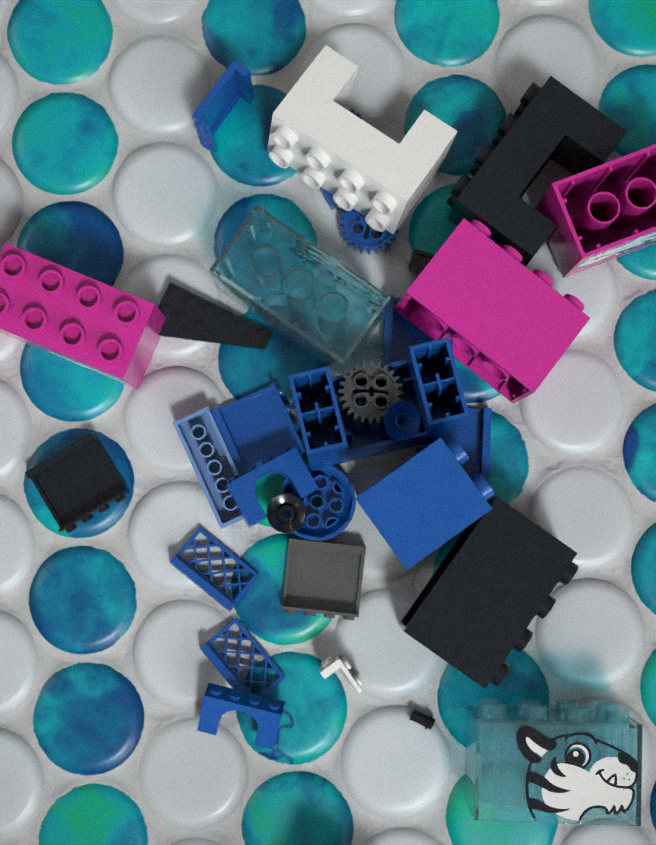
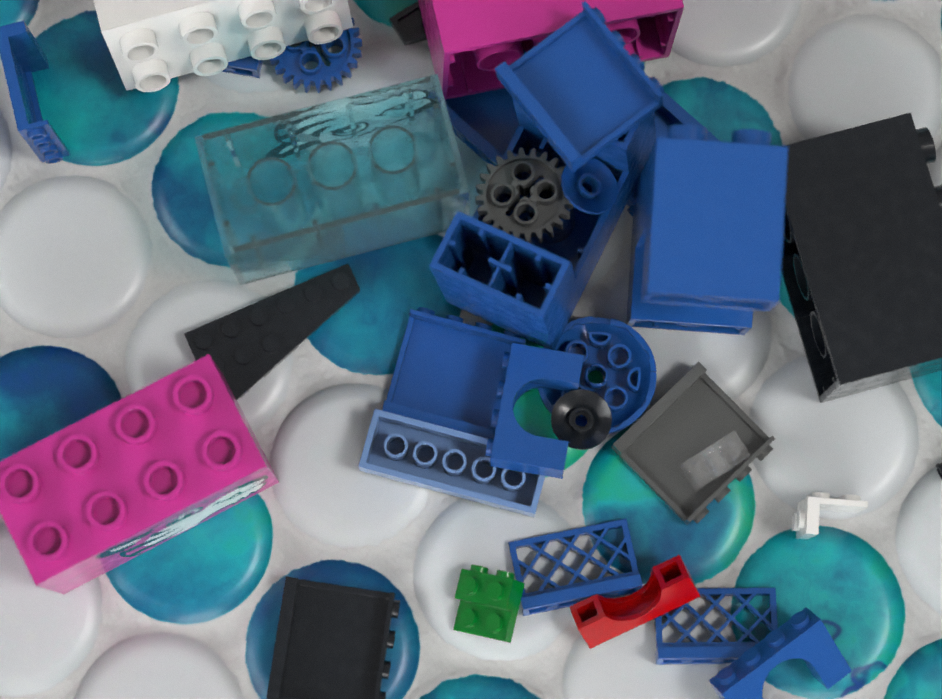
camera: 50 degrees left, 5 degrees down
none -> green plate [453,565,525,643]
none -> blue panel [495,1,664,172]
none -> red arch [569,554,701,649]
none -> clear brick [680,430,751,492]

